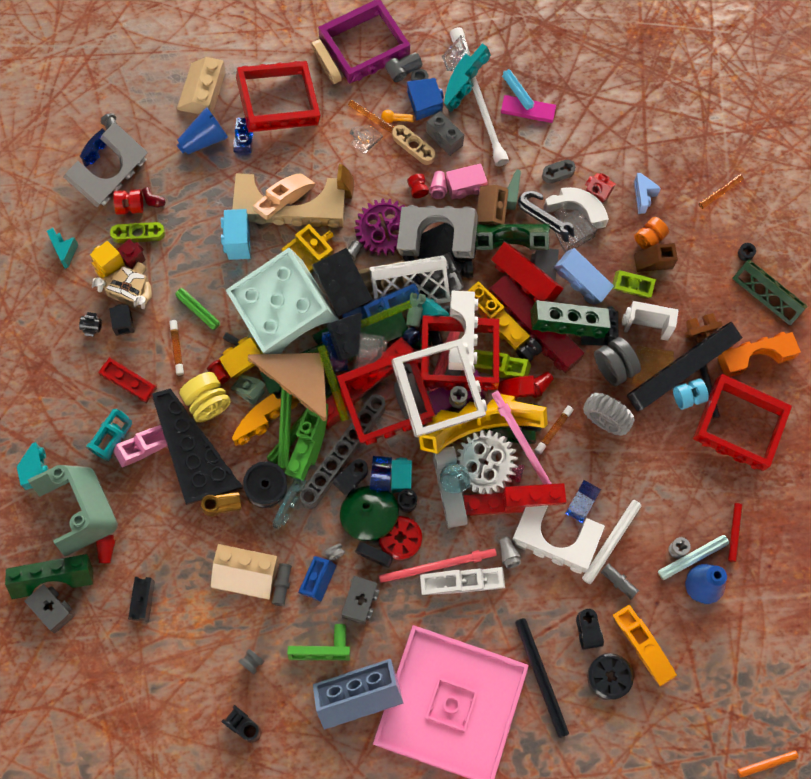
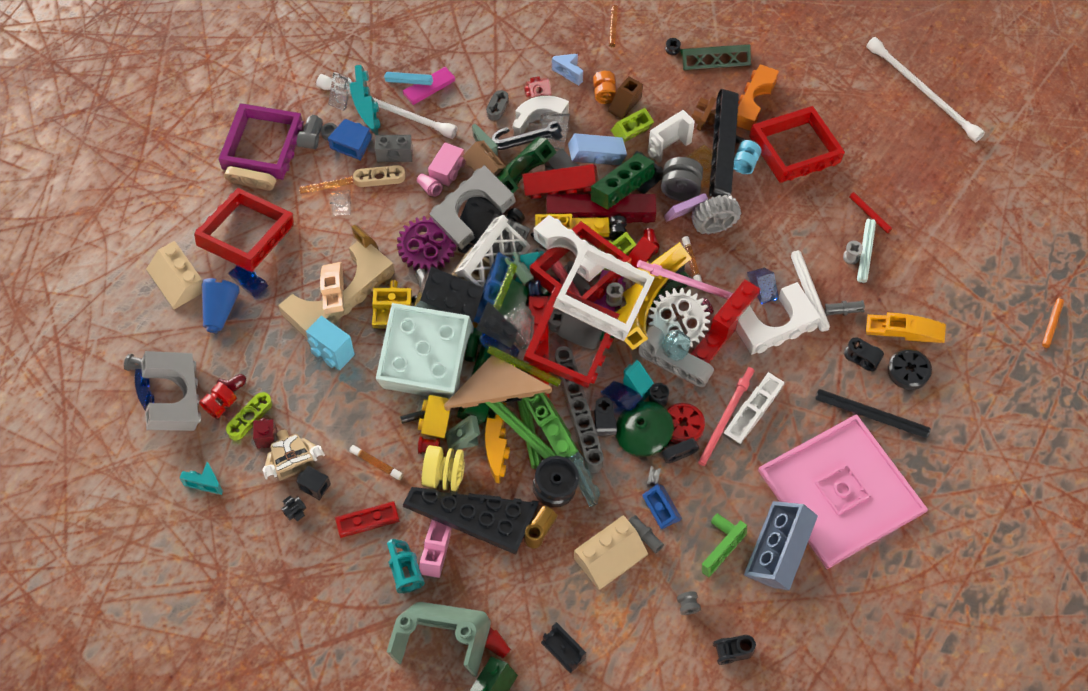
camera: 45 degrees left, 10 degrees down
teal slope [17,442,49,490] -> none
yellow brick [90,241,126,279] -> none
bright green axle [175,288,220,330] -> none
dark grey brick [341,576,380,625] -> none
light orange bar [381,110,414,124] -> none
red wheel [407,174,429,199] -> none
light grey cone [499,537,521,568] -> none
blue cone [685,564,727,604] -> none
none -> lavender tile [664,194,708,222]

